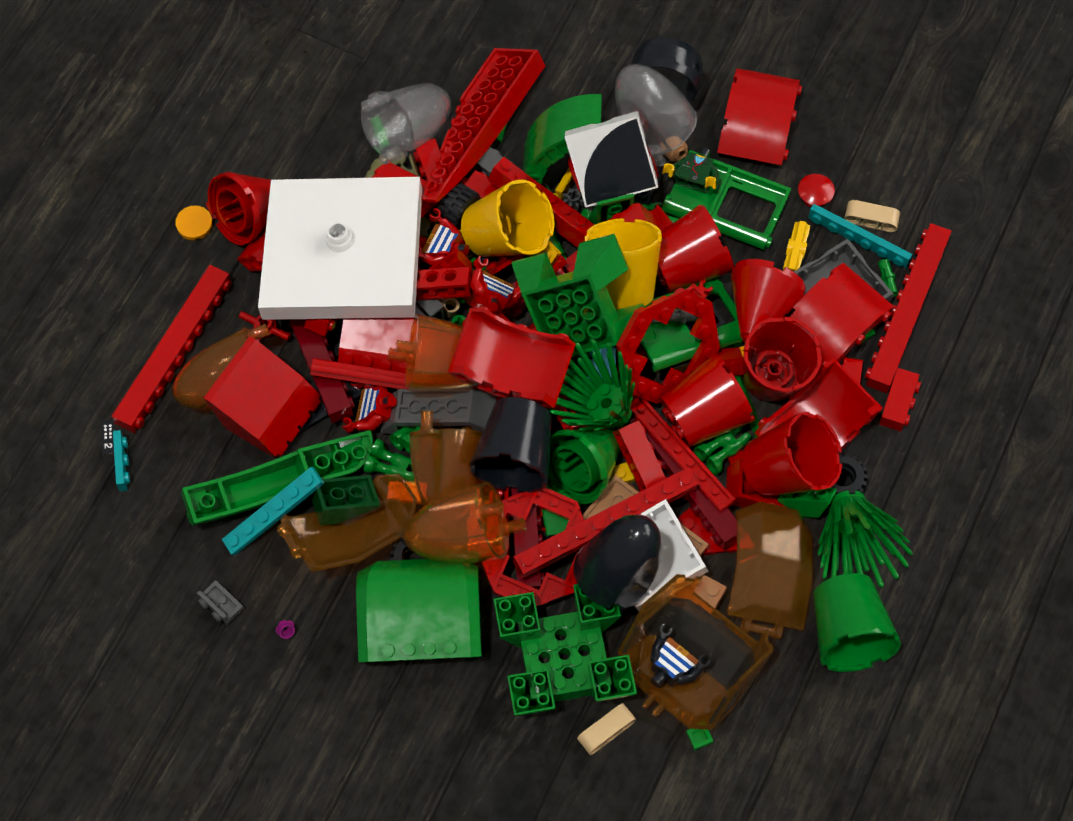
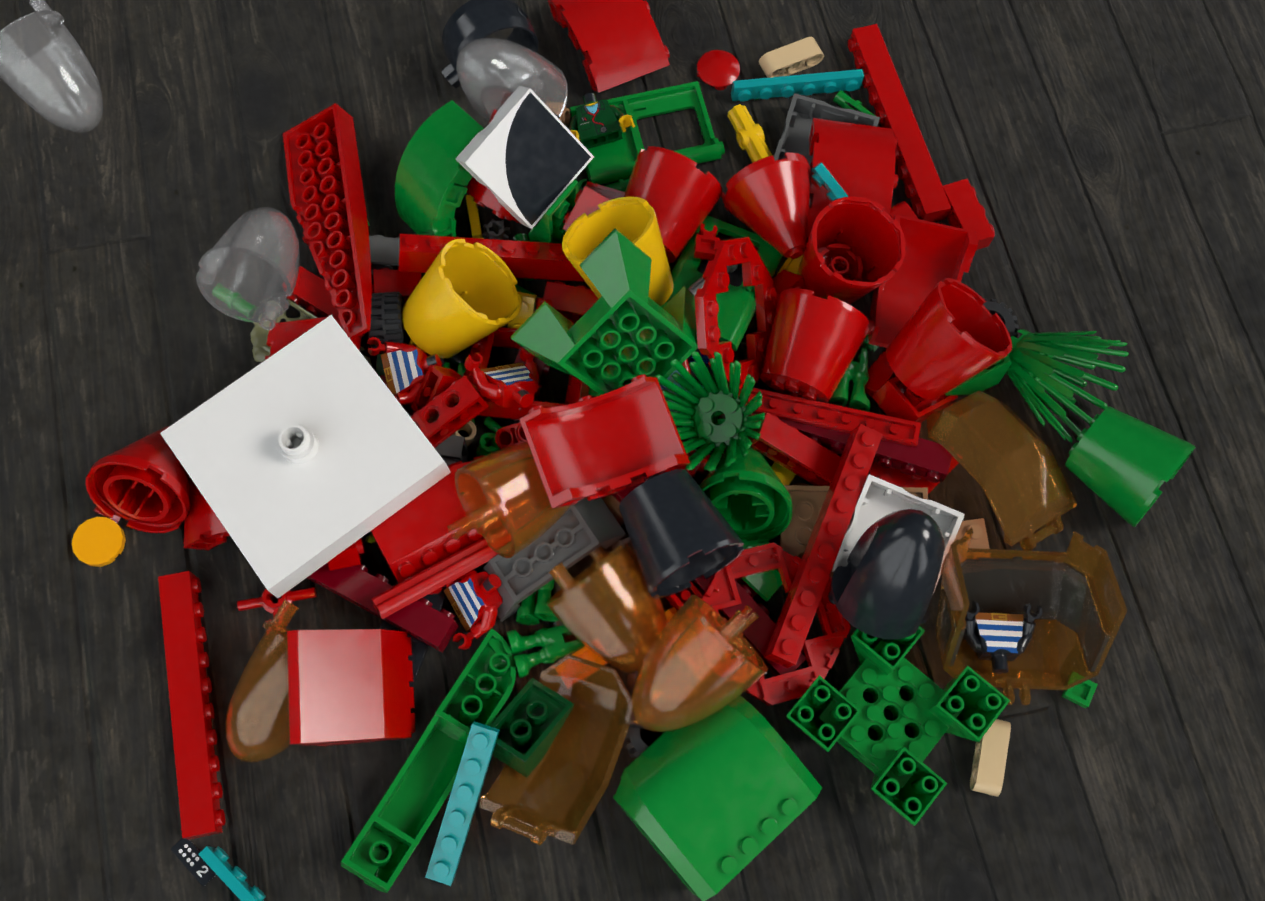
camera: 45 degrees left, 5 degrees up
none -> teal plate [811,162,849,202]

